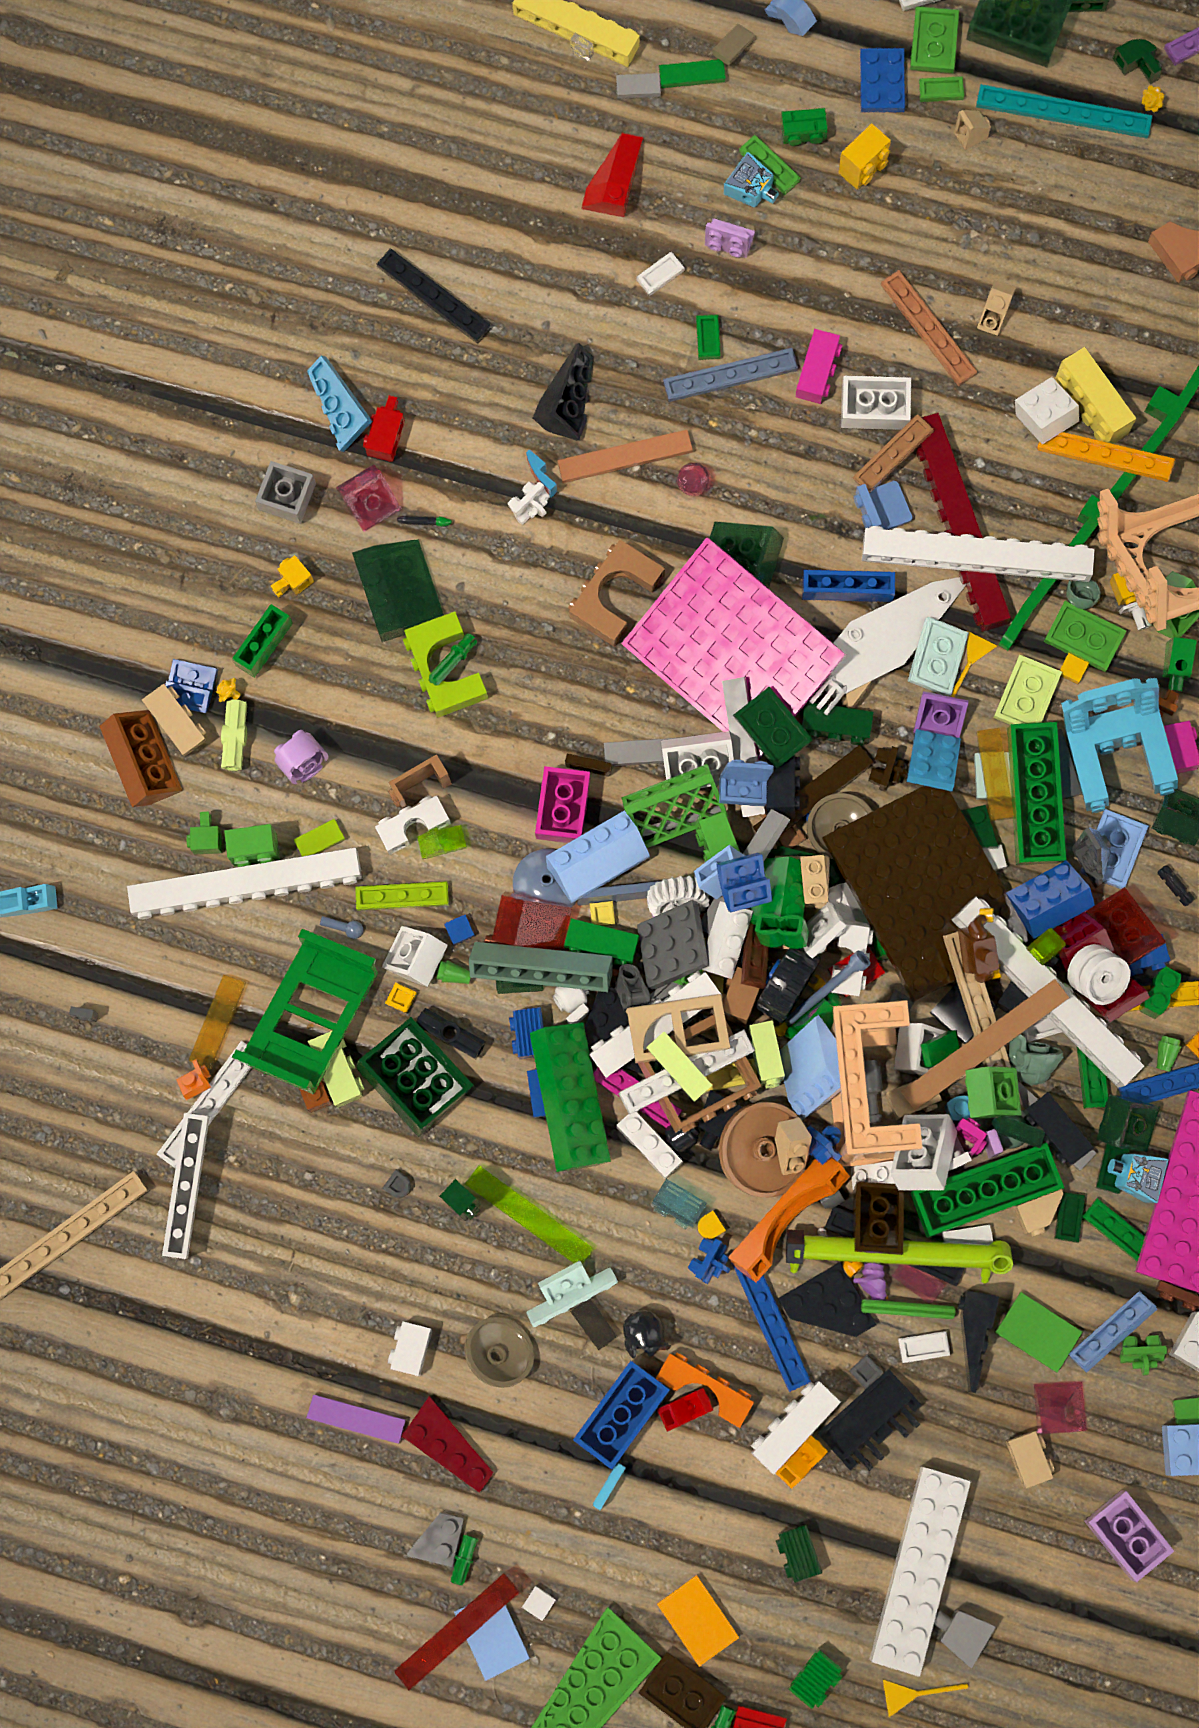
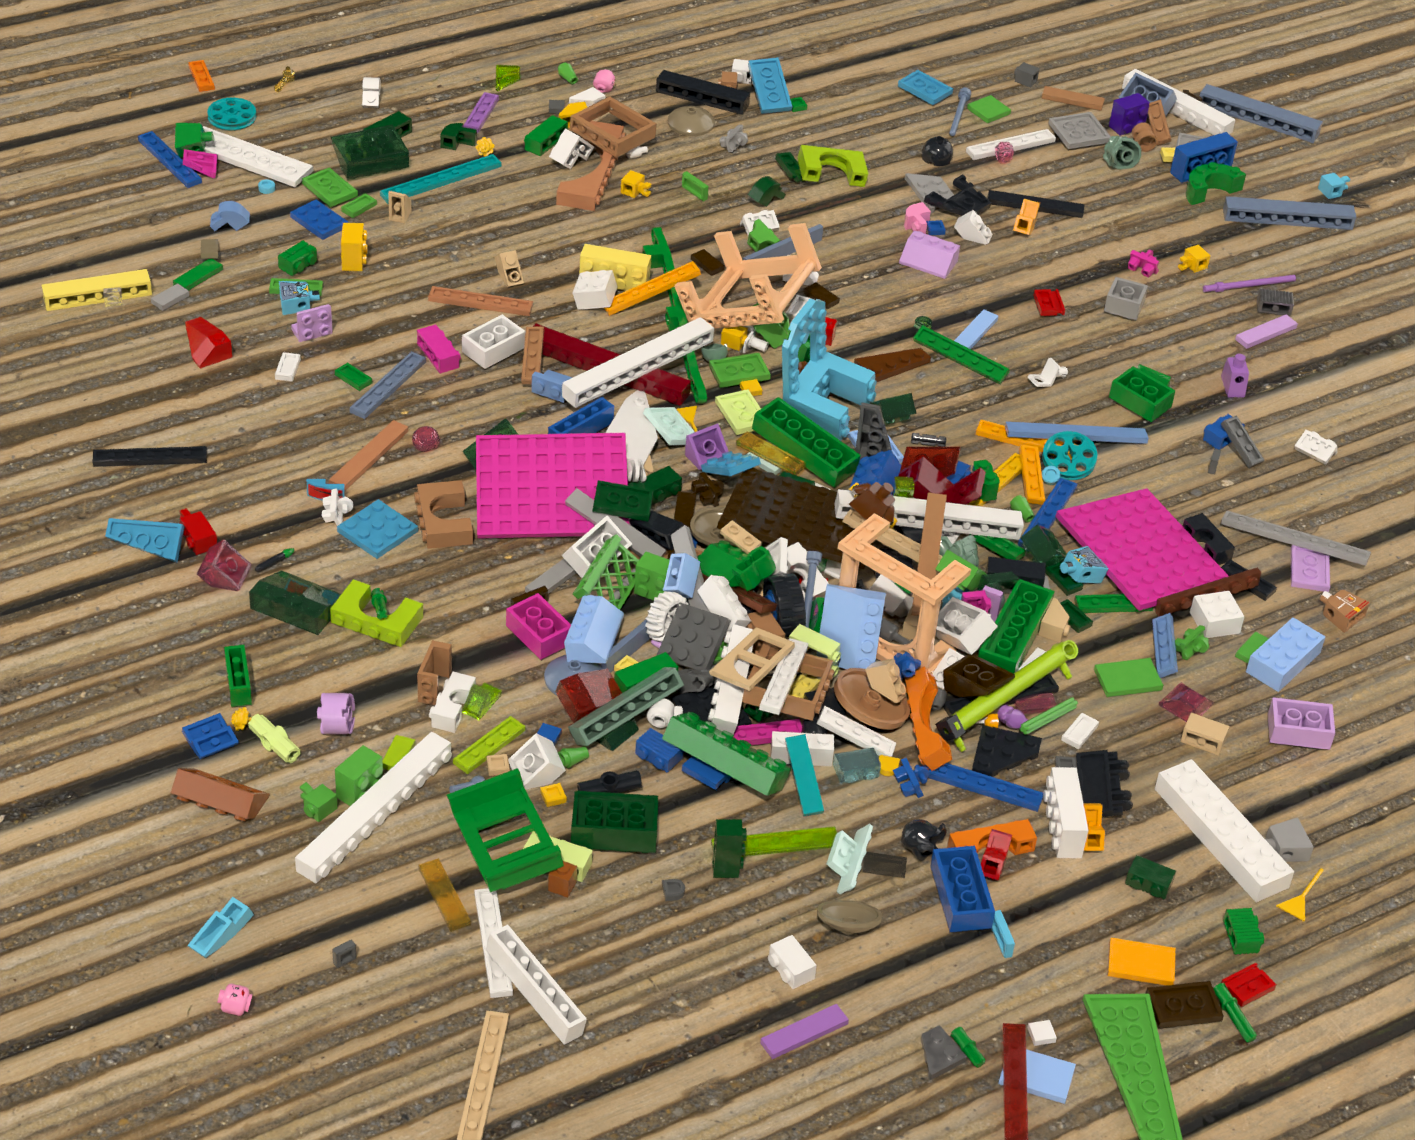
camera: 55 degrees left, 35 degrees down
tan brick [142,684,207,757] -> none
orange bracket [176,1059,211,1101] -> none
light grey brick [255,461,316,524] -> none
yellow brick [271,555,314,598] -> none
dark red wing [401,1396,494,1493] -> none
black wedge [532,343,593,441] -> none
yellowish green tile [646,1031,712,1101] -> none
blue slope [716,853,772,913] -> none
medium blue bracket [719,760,774,806] -> none
black wedge [957,1291,999,1393] -> none
white wheel [1068,944,1130,1005] -> none
none -> dark azure plate [337,499,418,559]
none -> tan tile [486,754,510,776]
none -> teal tile [785,734,824,817]
none -> white tile [817,706,896,757]

